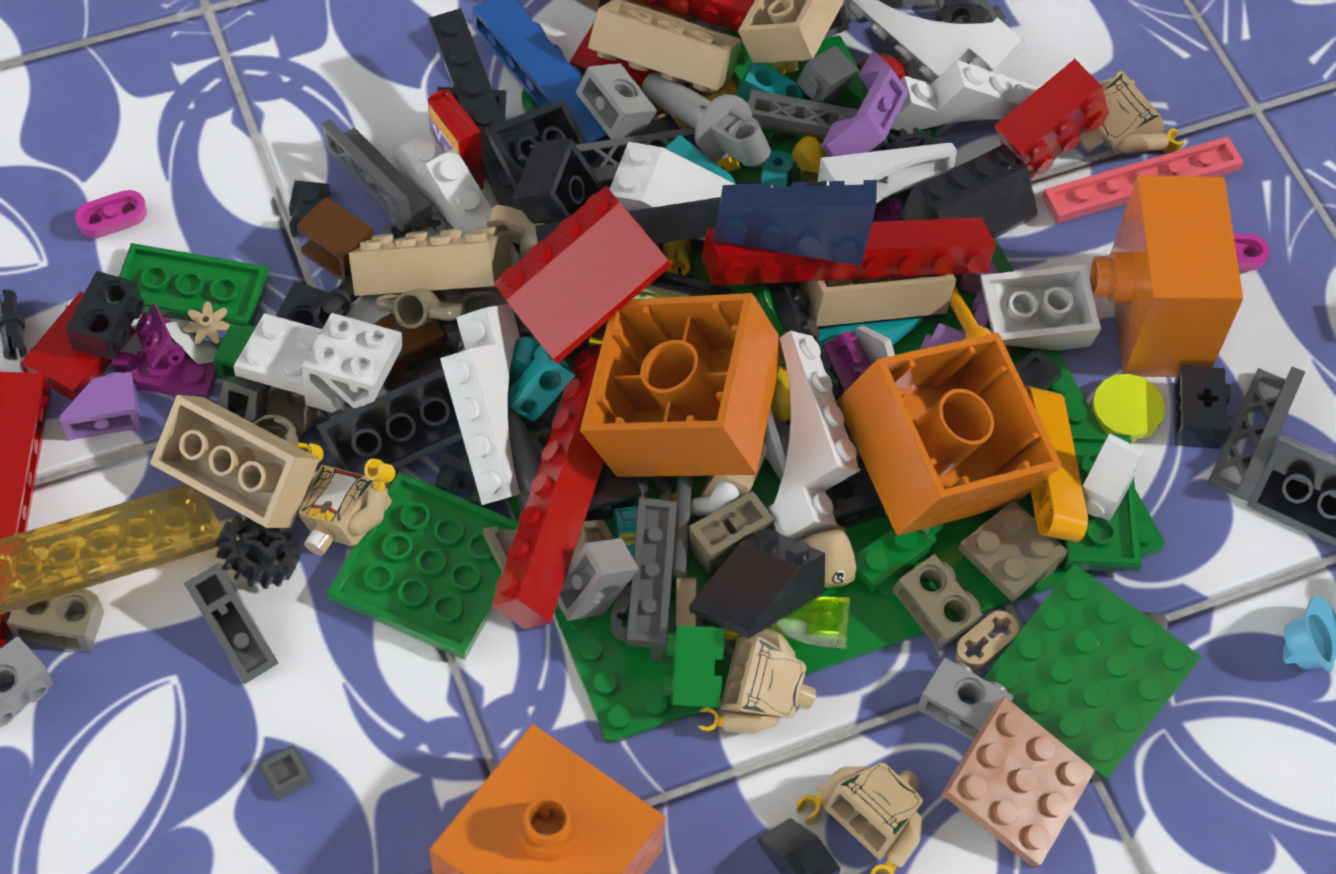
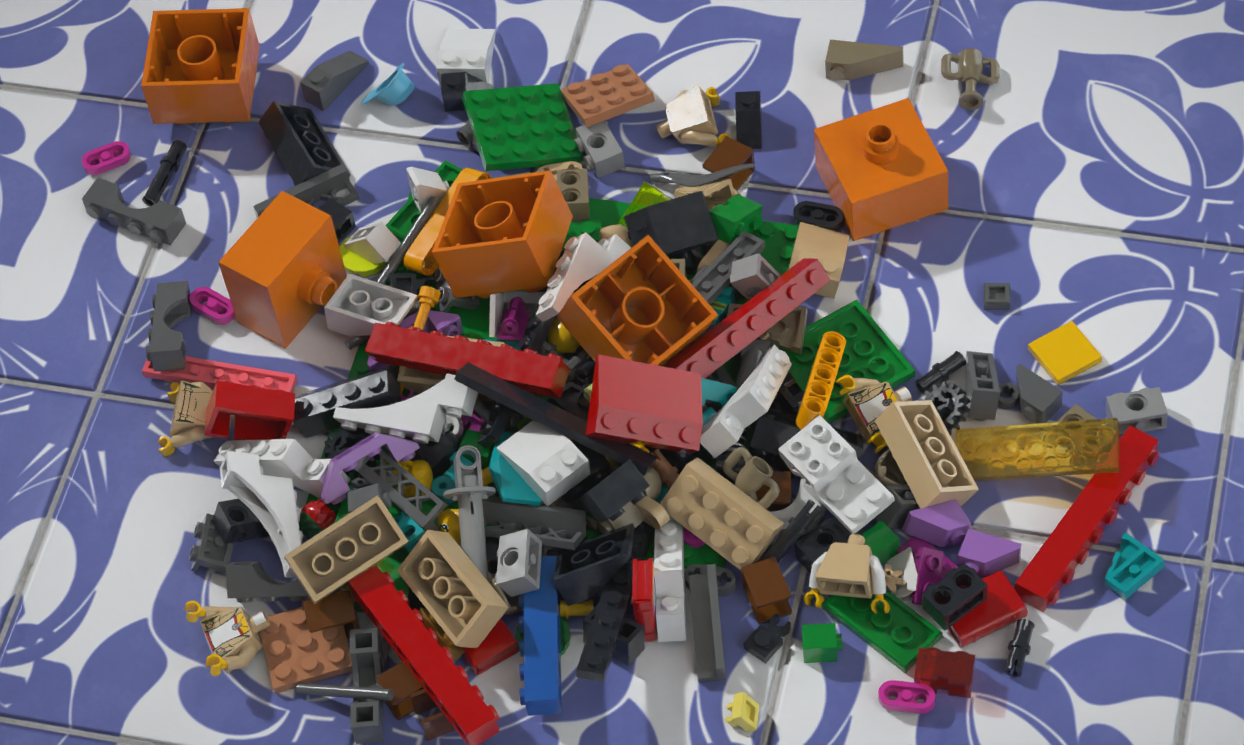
camera: 135 degrees left, 5 degrees down
dark blue wedge [714,180,877,266] -> none
none -> dark grey arch [146,281,192,371]
none -> white slope [344,221,401,264]
none -> dark grey bar [376,197,440,285]
none -> white slope [436,29,496,87]
none -> black slope [441,72,493,112]
none -> dark grey piece [650,164,755,187]
none -> reddish brown piece [702,136,755,191]
none -> light yellow tile [725,692,759,732]
none -> tan slope [788,222,850,299]
none -> black plate [793,201,844,231]
none -> light orange beam [796,331,846,430]
none -> green brick [802,623,843,663]
none -> tan torso [804,534,890,614]
none -> medium lavender slope [902,499,972,547]
none -> clear red brick [914,647,975,698]
none -> black pin [915,351,967,395]
none -> dark grey bush [998,382,1019,410]
none -> dark grey slope [1016,364,1063,427]
none -> yellow tile [1028,321,1102,386]

